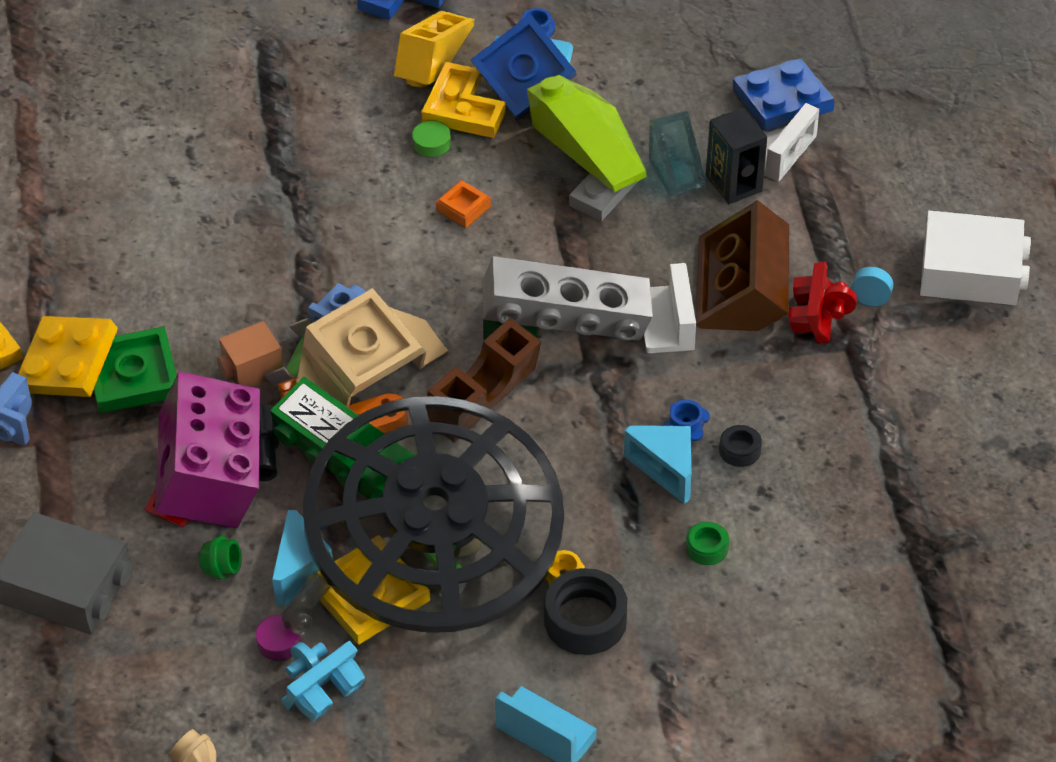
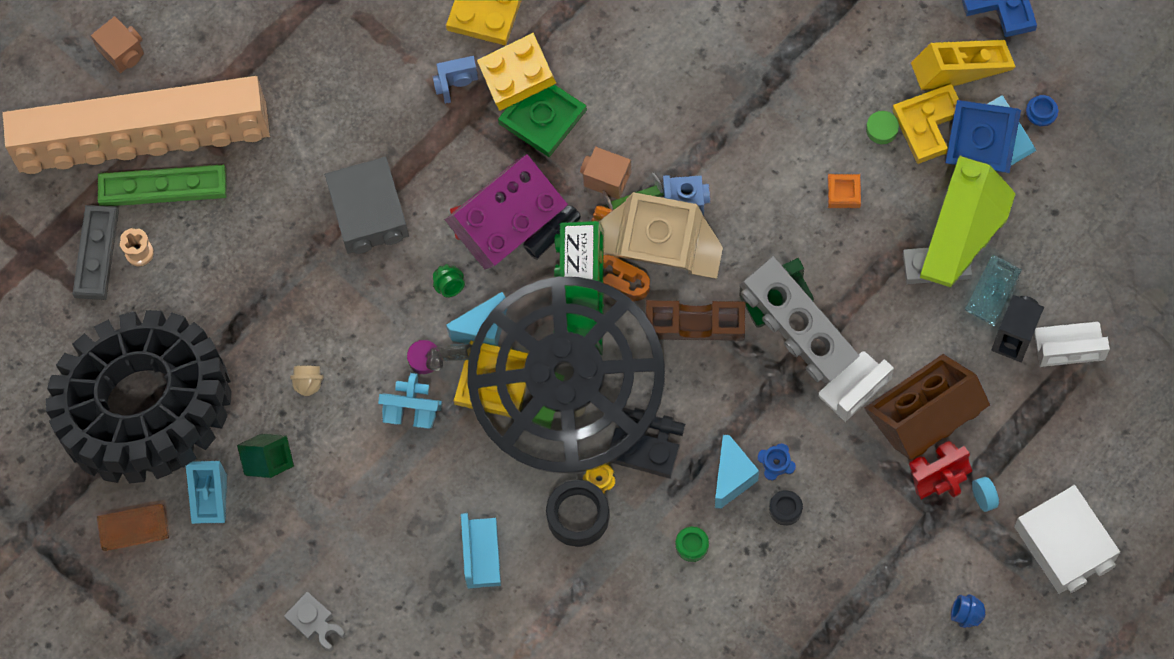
camera: 55 degrees right, 20 degrees up
blue plate [733,58,834,131] -> none
none -> black plate [610,407,686,479]
none -> blue plate [951,594,986,628]

